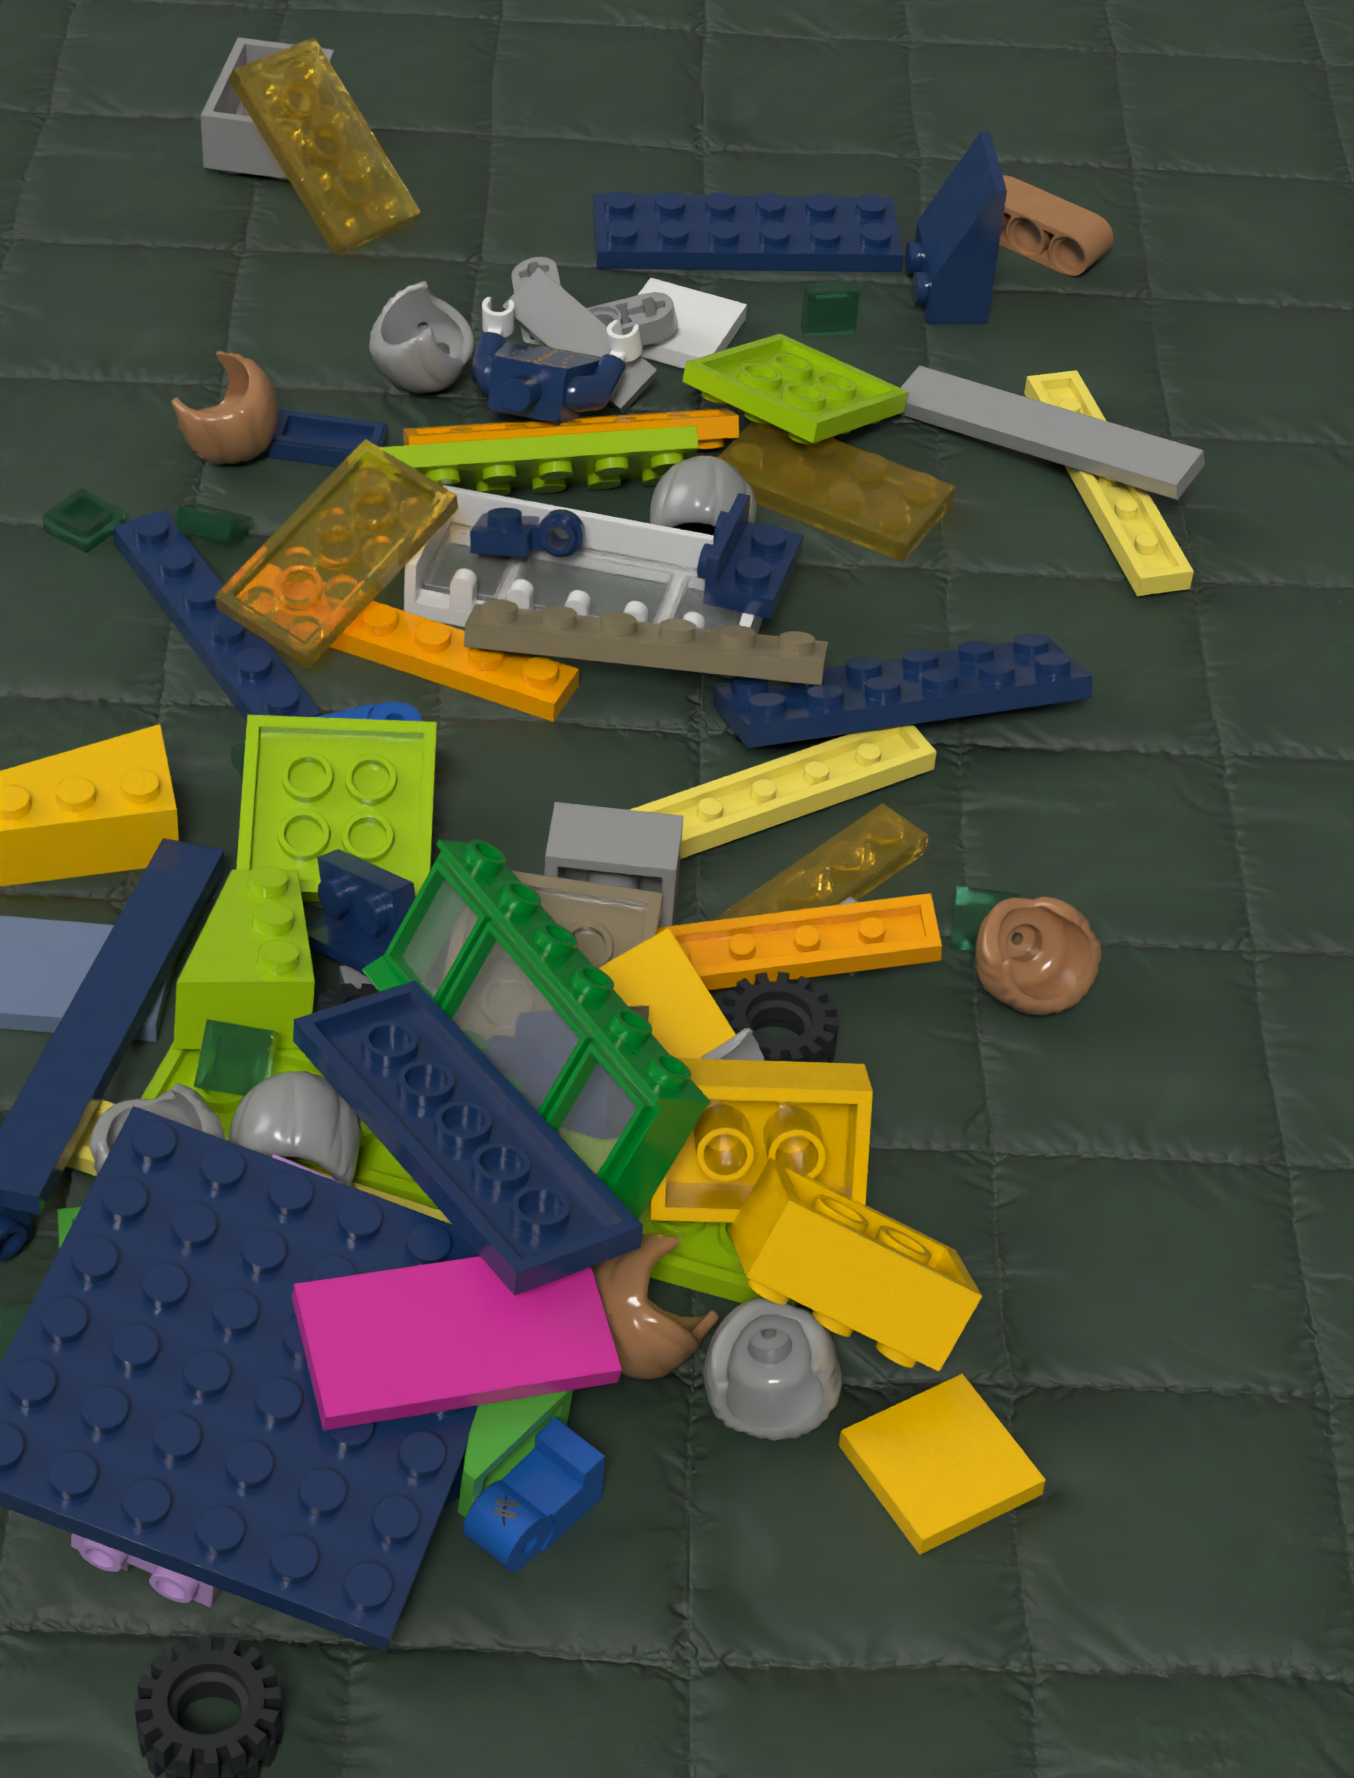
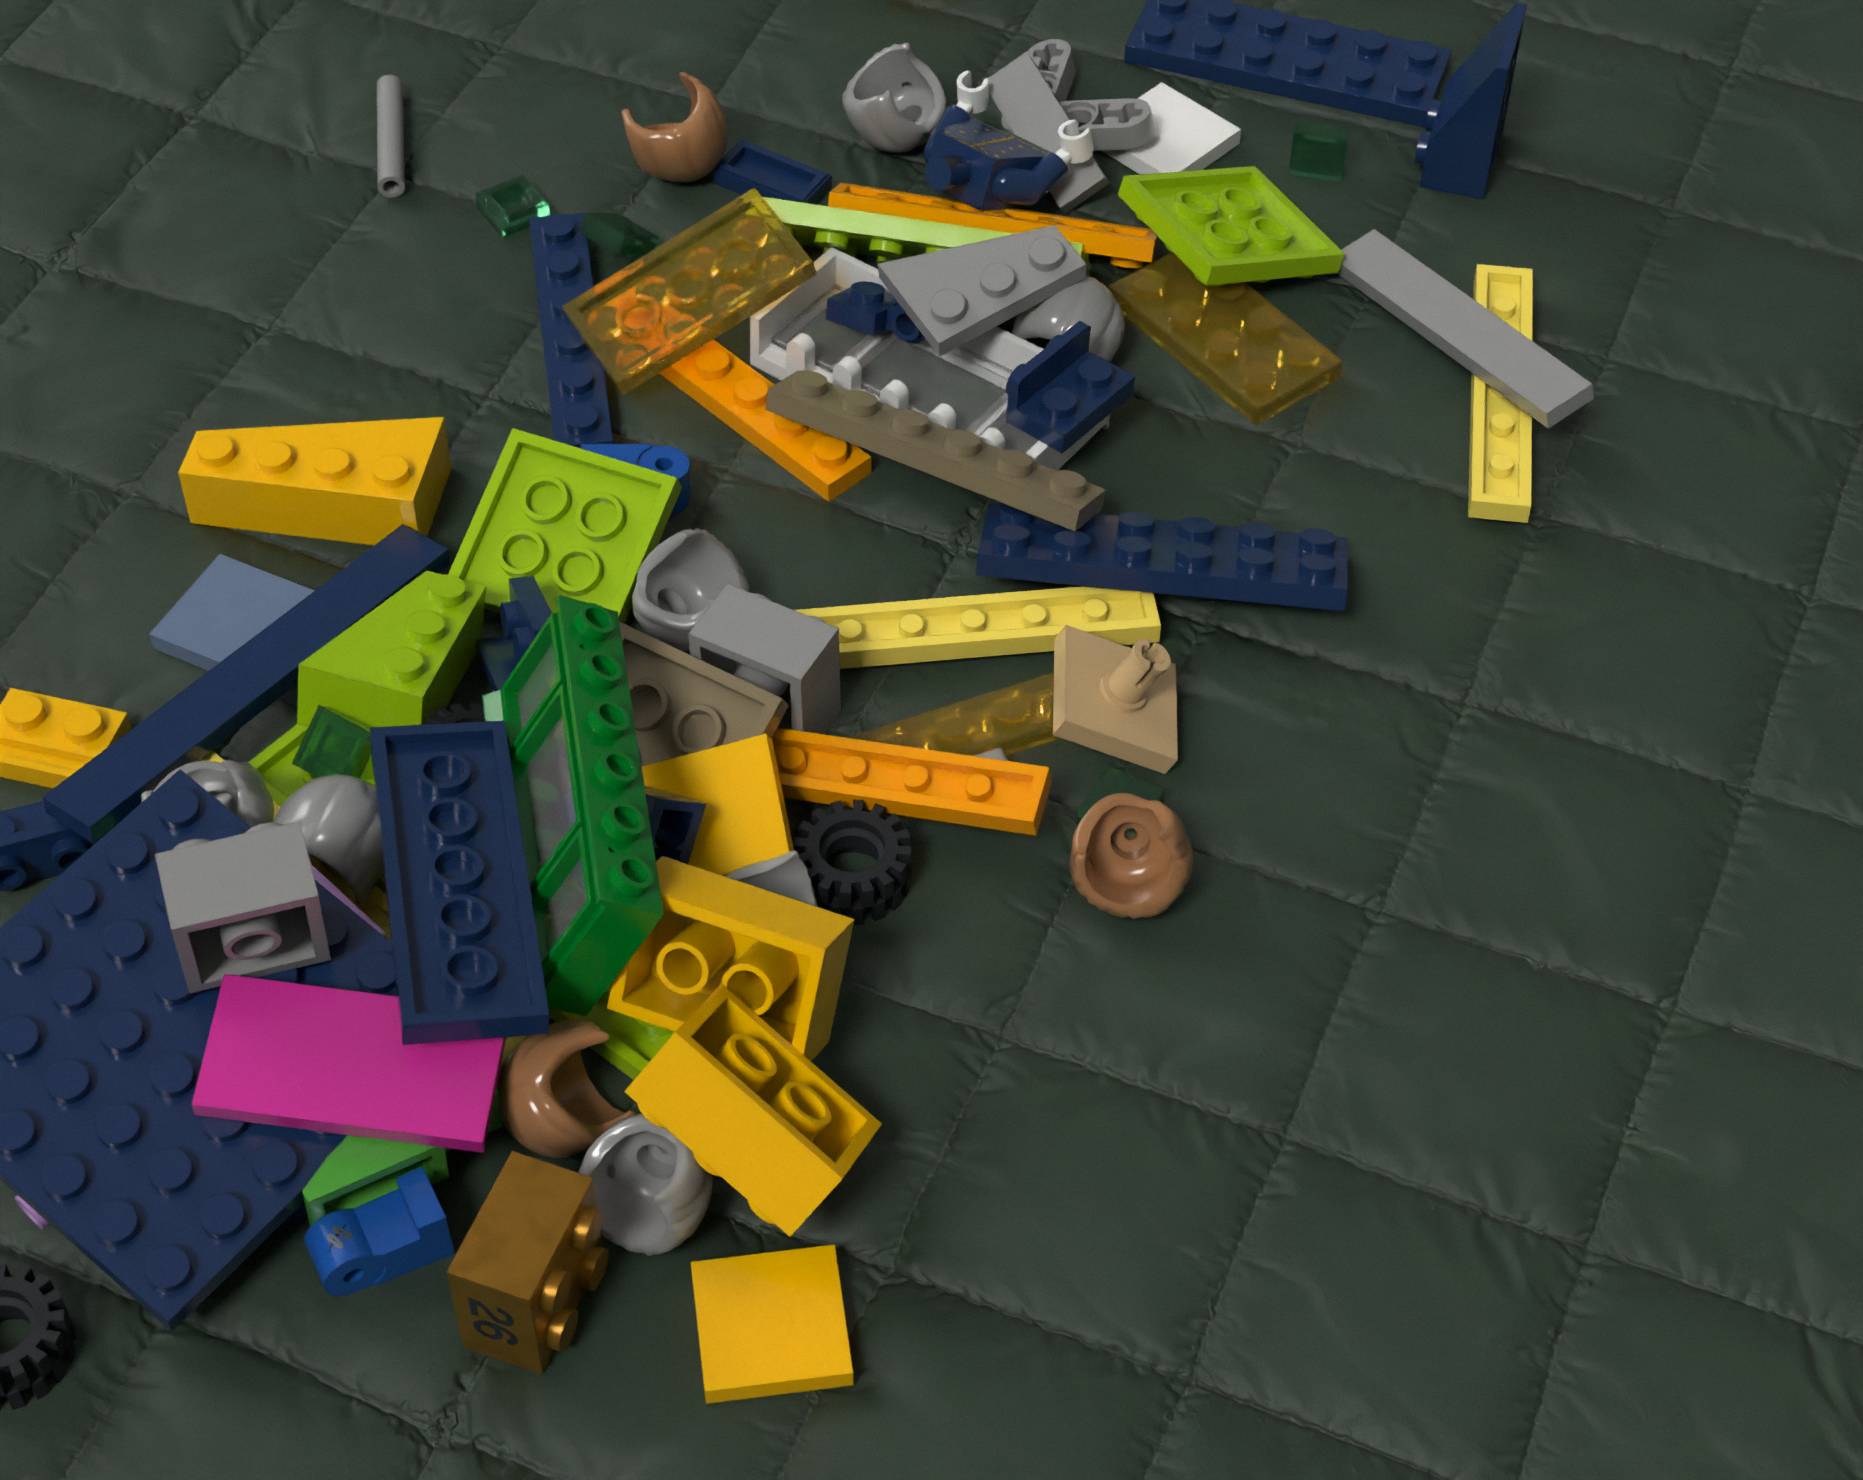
camera: 25 degrees right, 5 degrees up
medium nougat beam [999,175,1114,276] -> none
none -> light grey brick [155,821,331,993]
none -> pearl gold brick [447,1151,609,1375]
none -> light grey piece [632,528,750,652]
none -> light grey wing [878,225,1086,357]
none -> tan tile [1053,625,1178,774]

